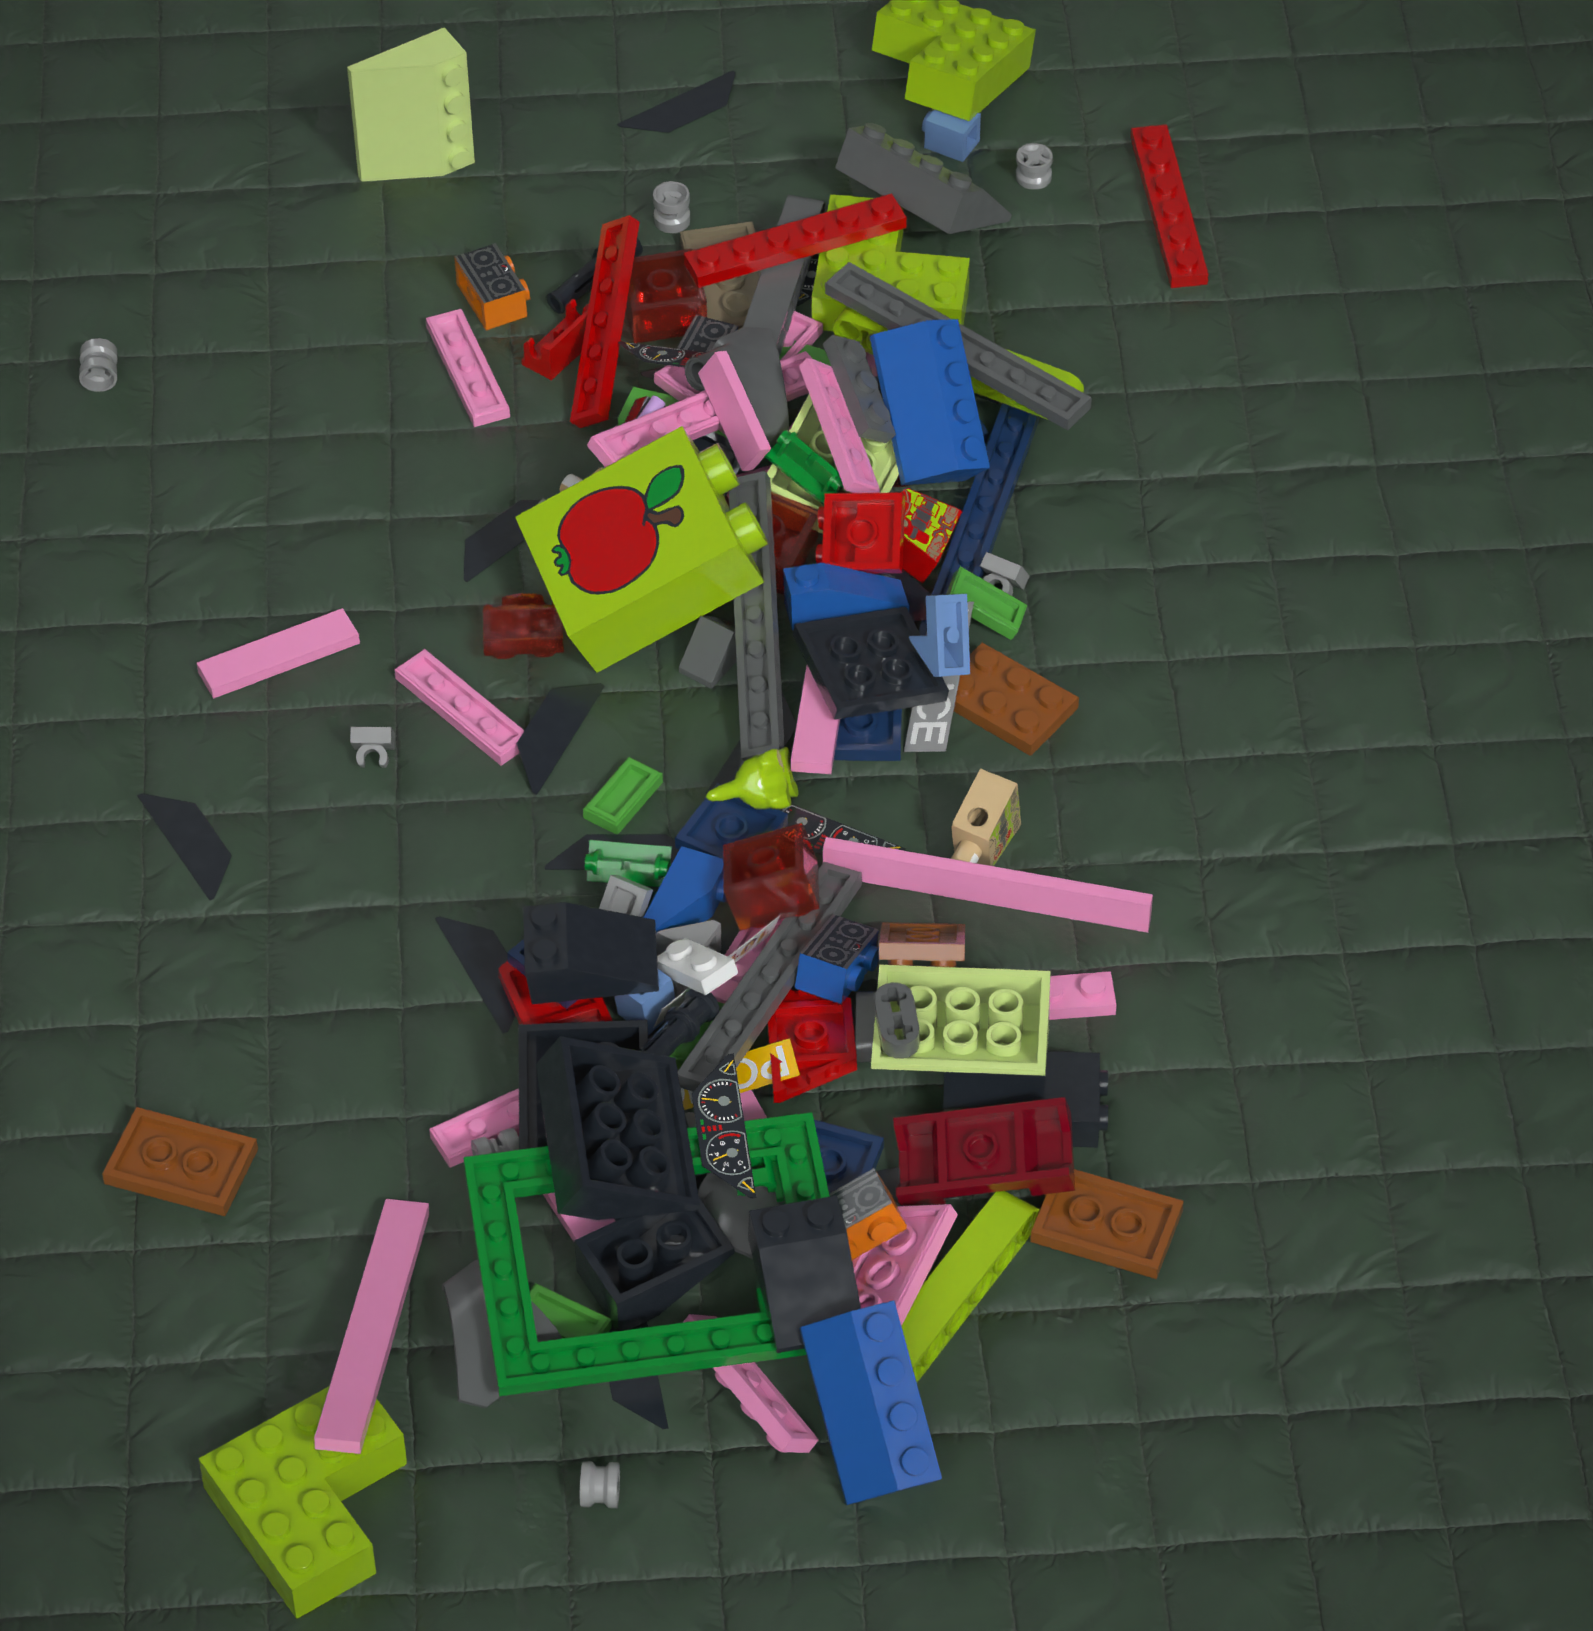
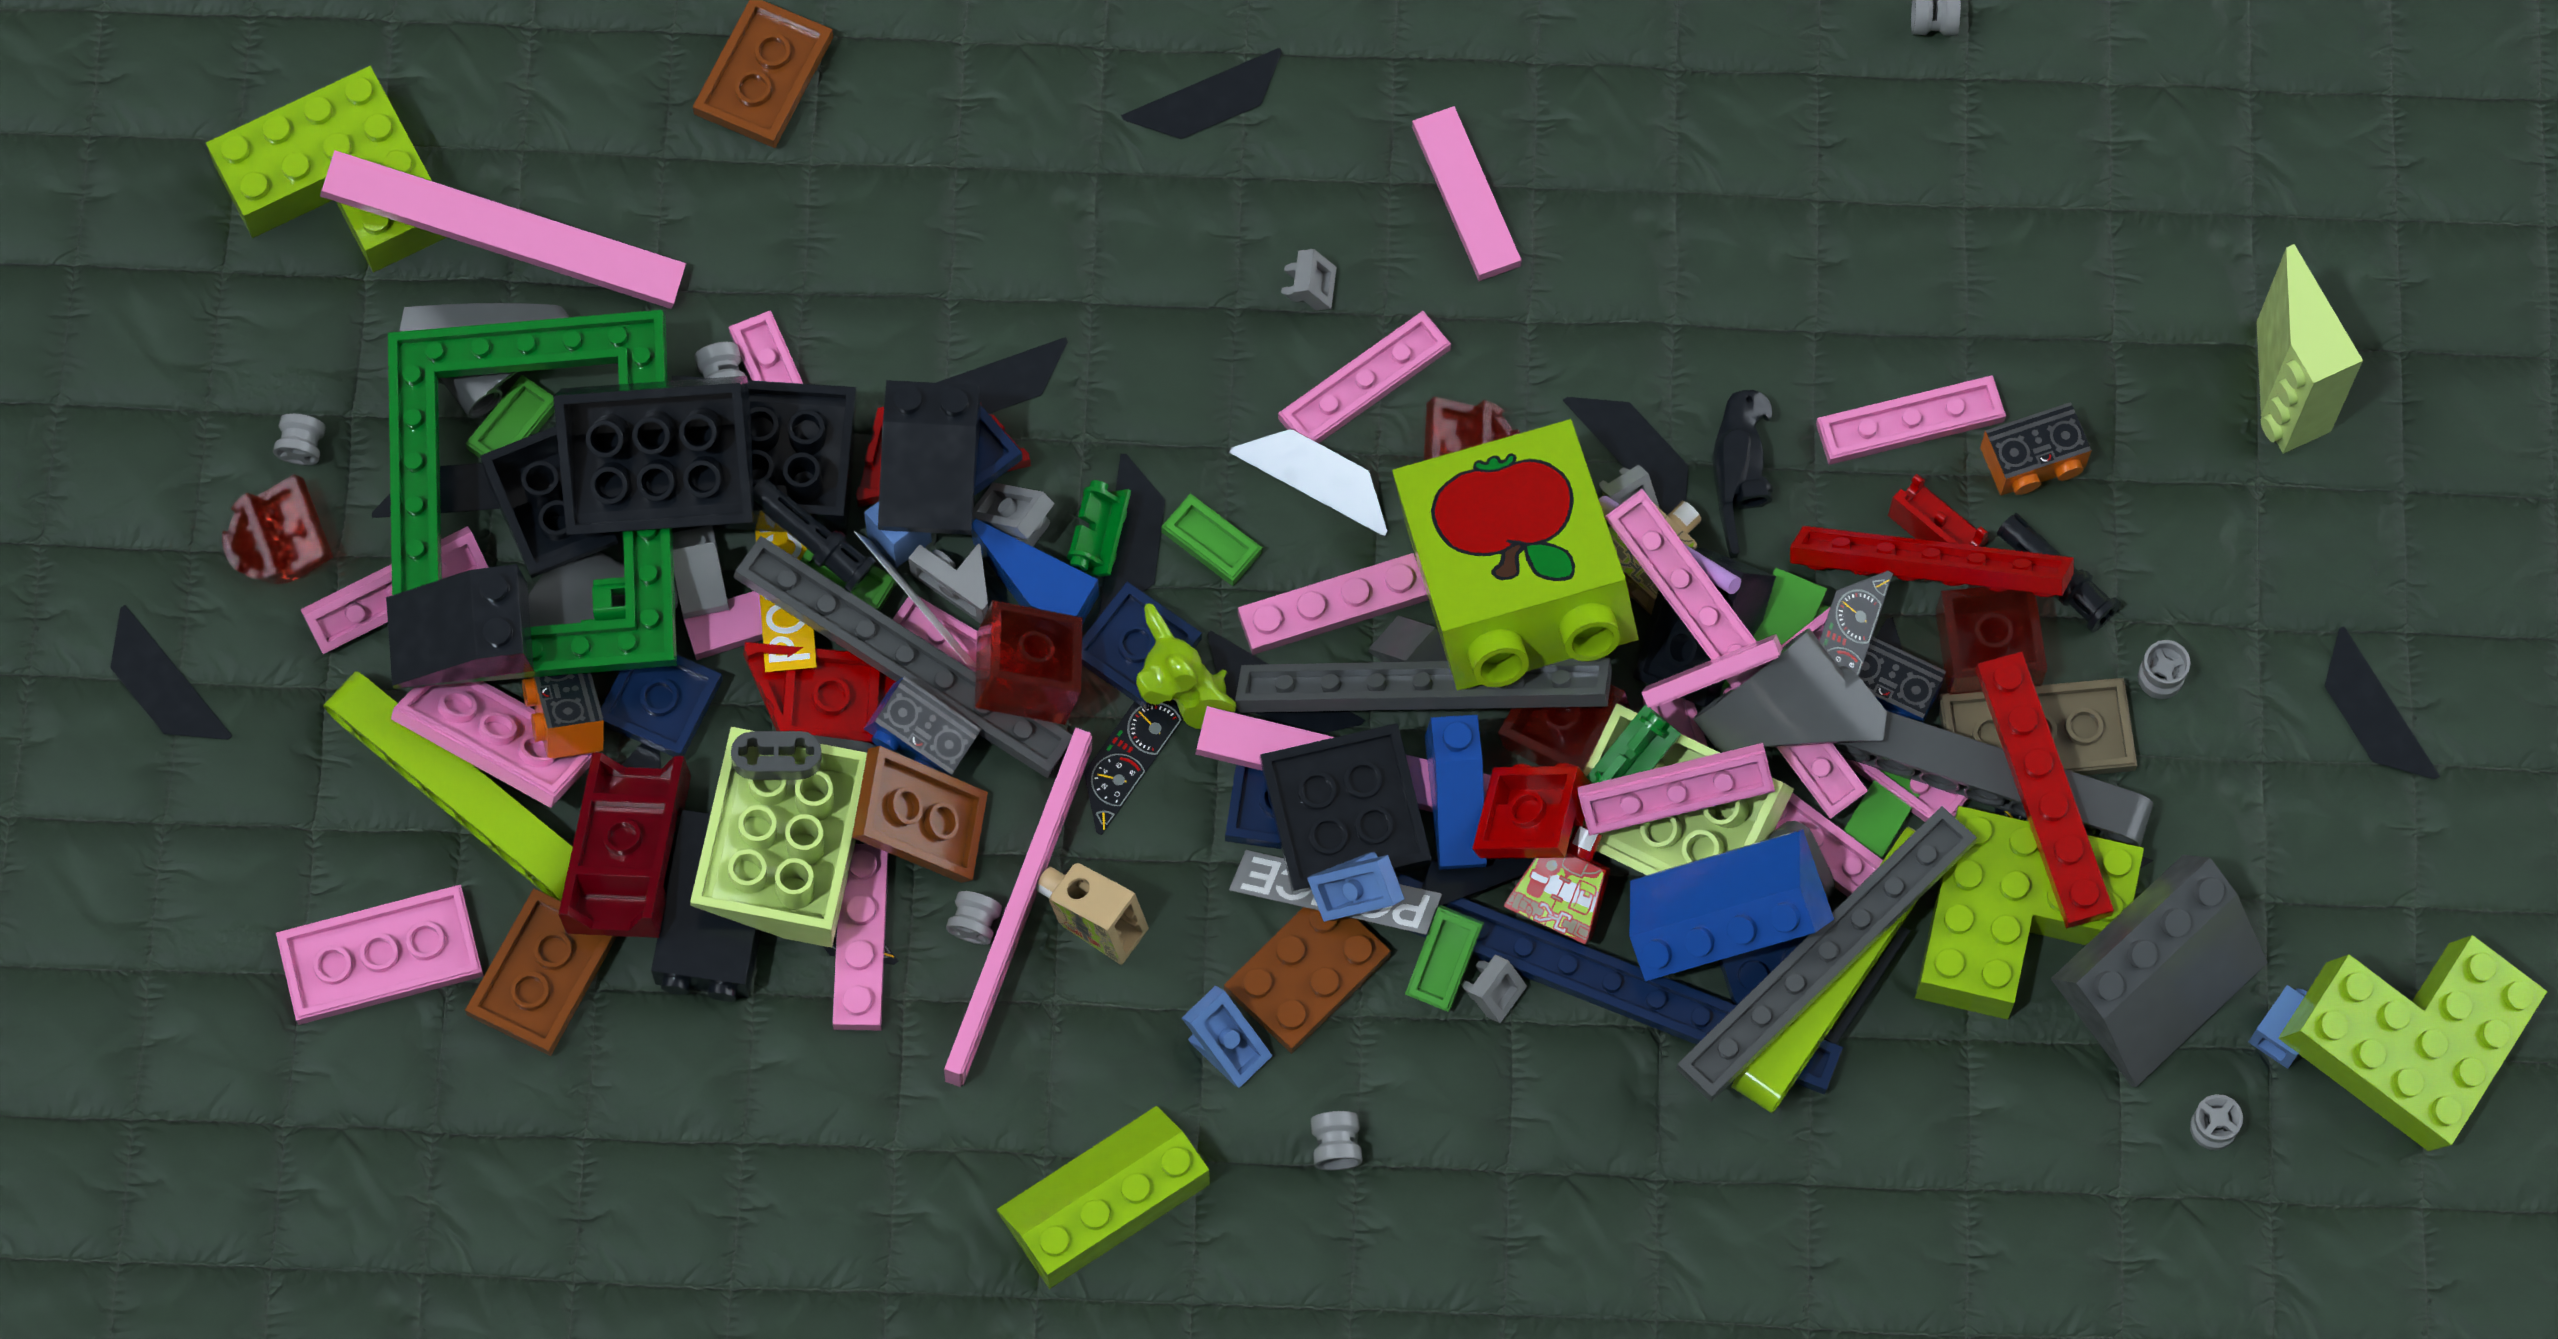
camera: 95 degrees right, 20 degrees up
white plate [658,938,738,995] -> none
black sticker [691,1053,756,1198] -> none
blue slope [799,1300,942,1505] -> none
dark grey plate [823,335,896,443] -> none
red plate [1131,124,1208,288] -> none
none -> black sticker [110,605,232,740]
none -> clear red slope [222,474,334,584]
none -> bright pink tile [276,885,484,1025]
none -> light grey wheel [946,891,1002,945]
none -> lime slope [996,1106,1210,1289]
none -> medium blue slope [1182,986,1272,1088]
none -> bright pink plate [1238,553,1428,655]
none -> light grey wheel [1310,1111,1362,1171]
none -> black animal [1712,390,1773,559]

